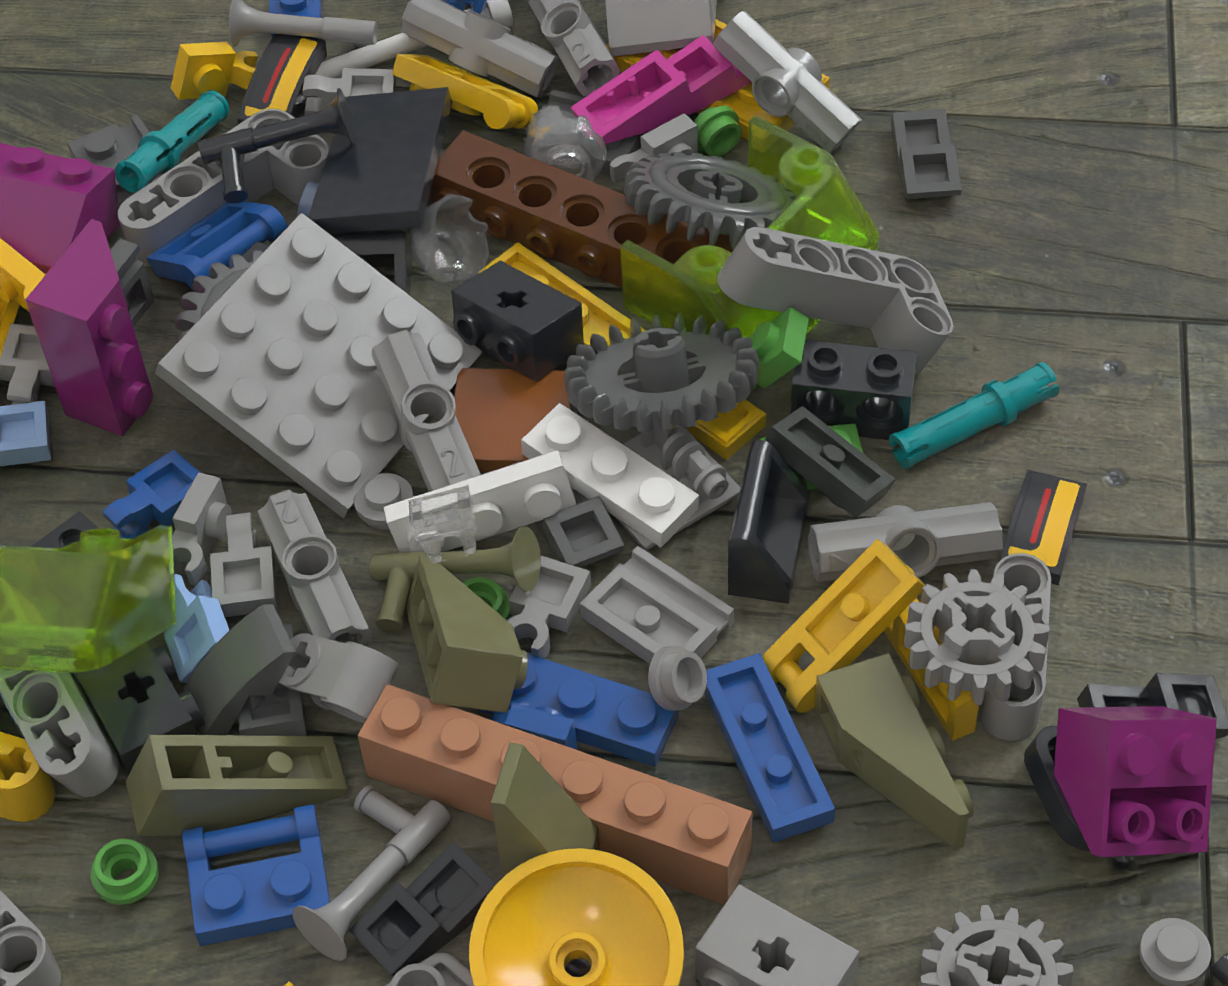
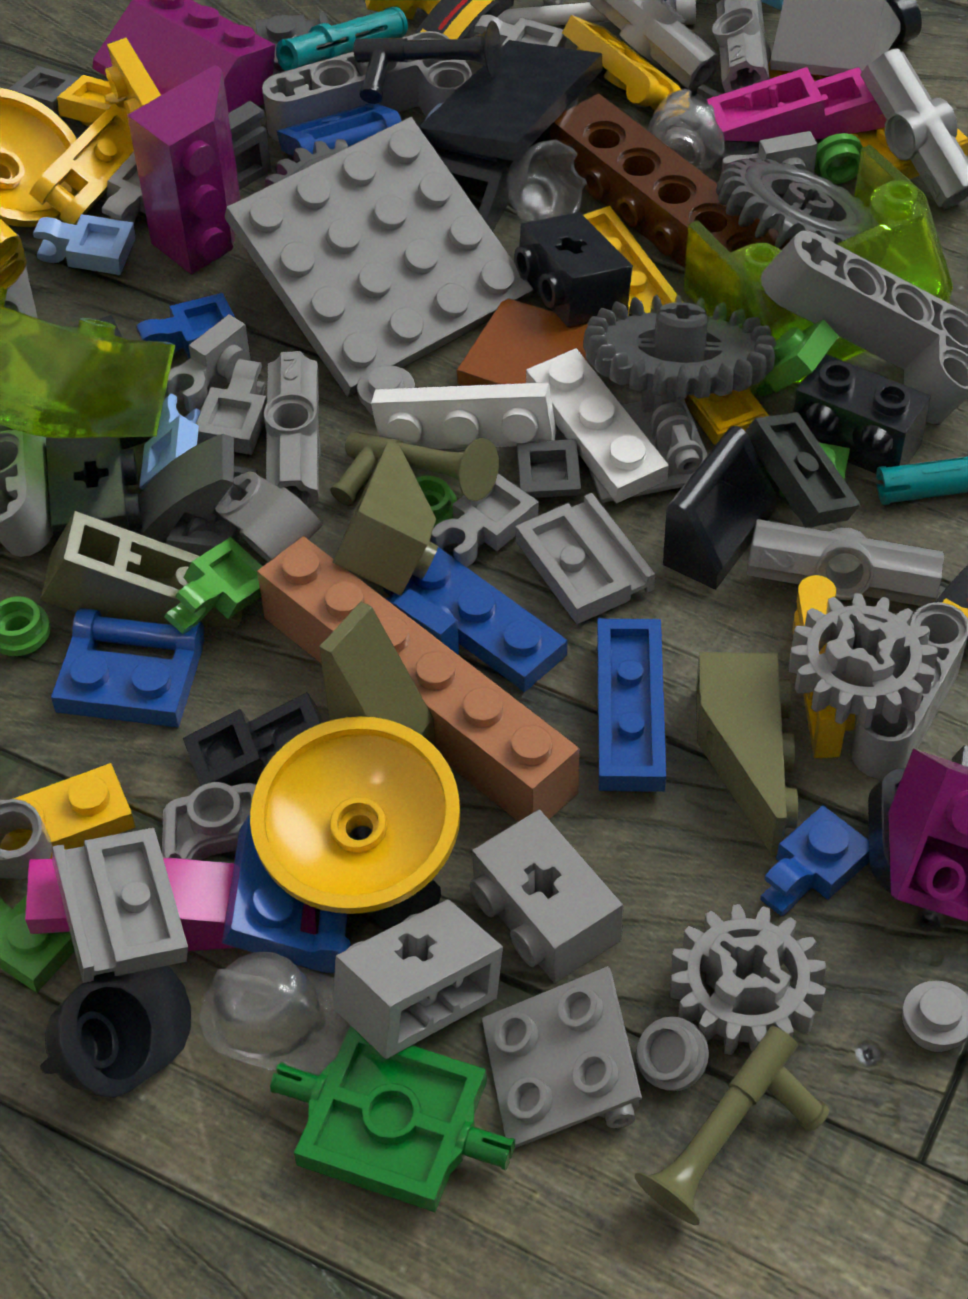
camera: 20 degrees right, 0 degrees up
light grey piece [292,785,451,961] -> none
light grey piece [372,329,481,492] -> none
clear tile [408,485,477,563] -> none
light grey plate [648,646,707,711] -> none
yellow plate [762,538,925,713] -> none
none -> bright green plate [164,537,263,634]
none -> blue plate [760,805,869,916]

